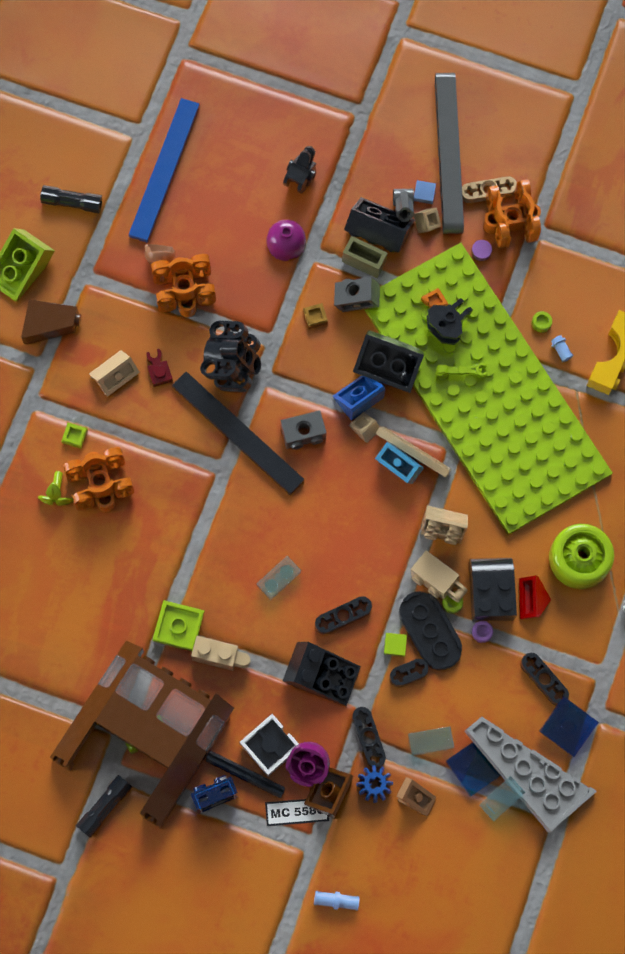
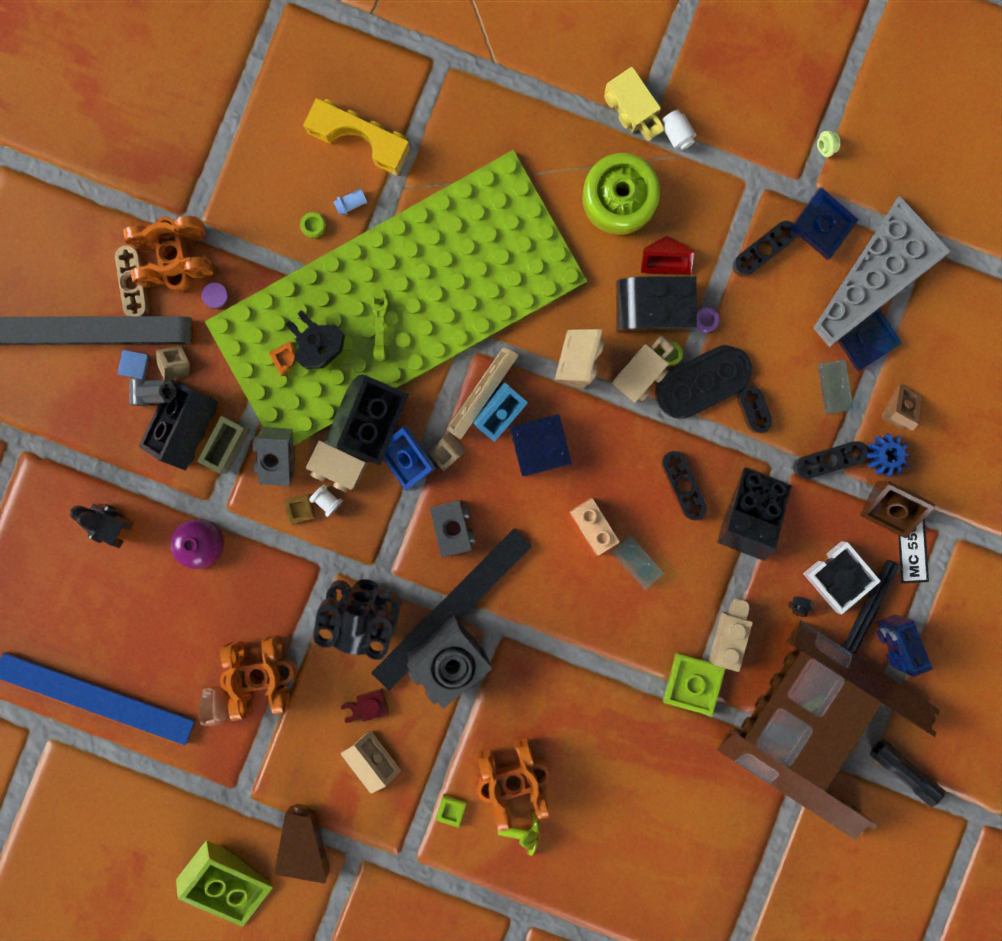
camera: 80 degrees left, 15 degrees up
black axle [40,185,103,213] -> none
magenta cylinder [286,742,330,787] -> none
lime tile [384,633,407,657] -> none
clear light blue tile [479,776,525,821] -> none
none -> tan brick [306,441,368,493]
none -> white bush [309,484,343,517]
none -> dark grey brick [407,615,492,709]
none -> clear blue brick [509,414,572,477]
none -> light nougat brick [569,498,620,556]
none -> black plate [788,596,815,617]

